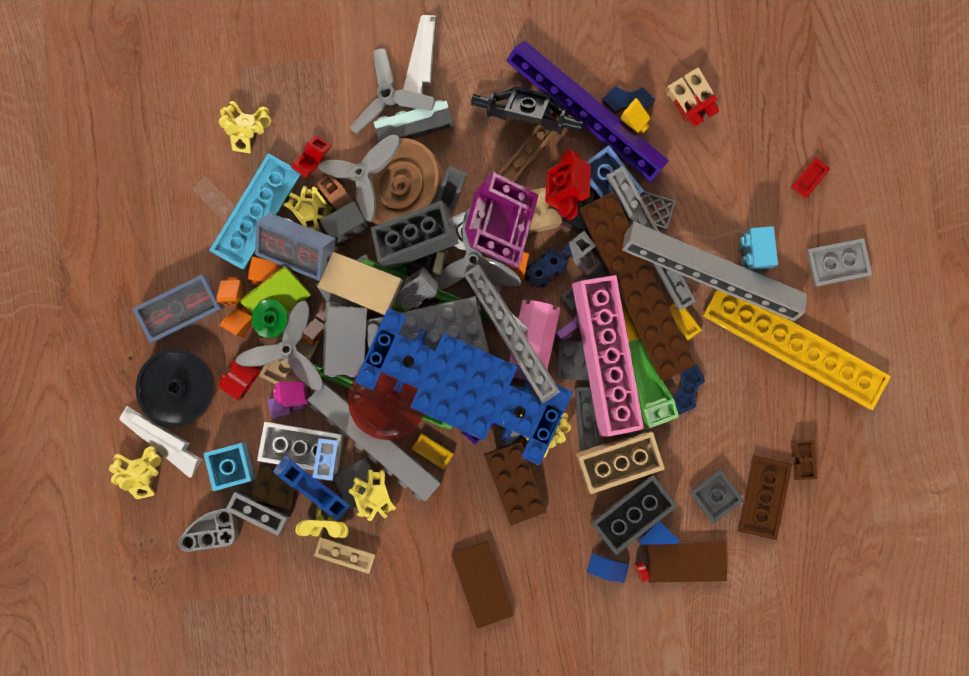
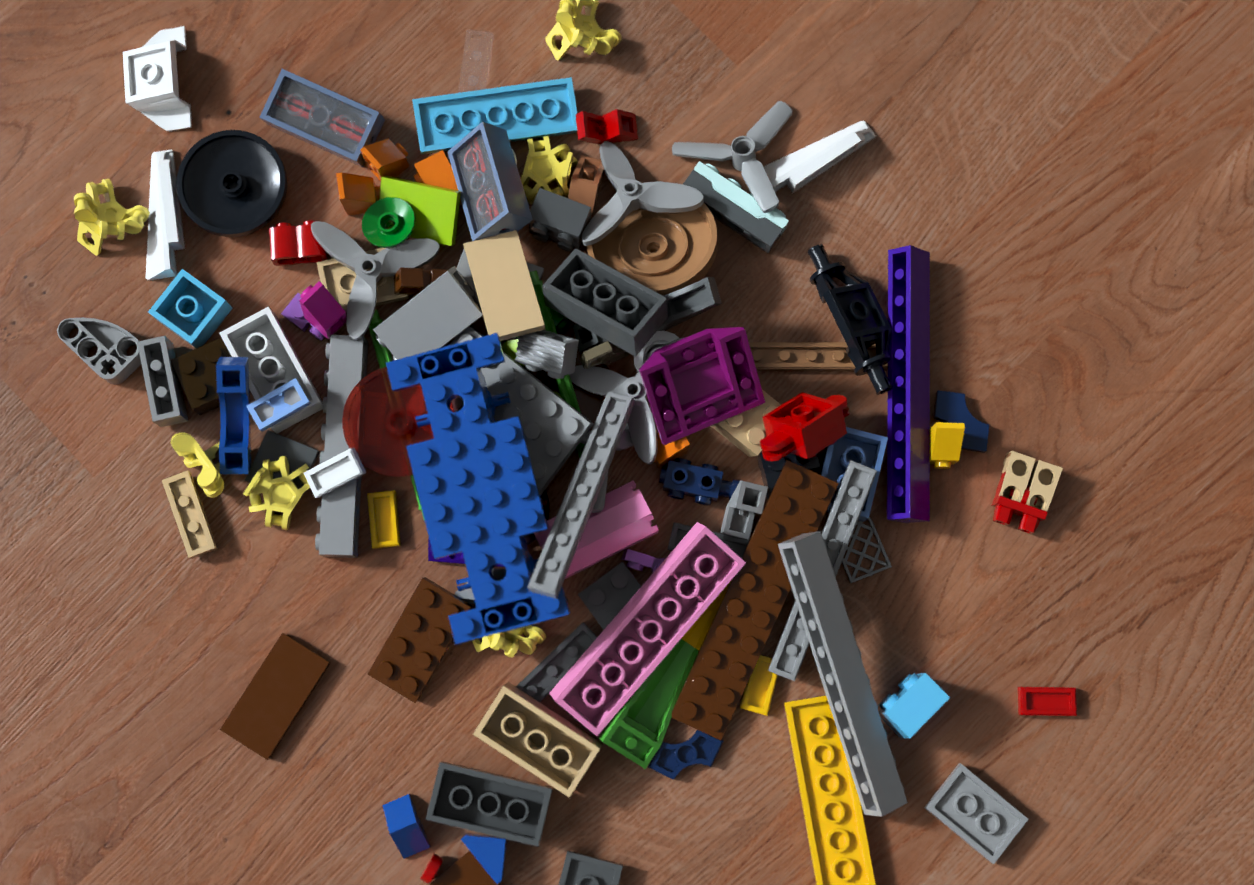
camera: 45 degrees right, 5 degrees down
none -> white piece [123,26,192,131]
none -> white tile [304,448,366,498]

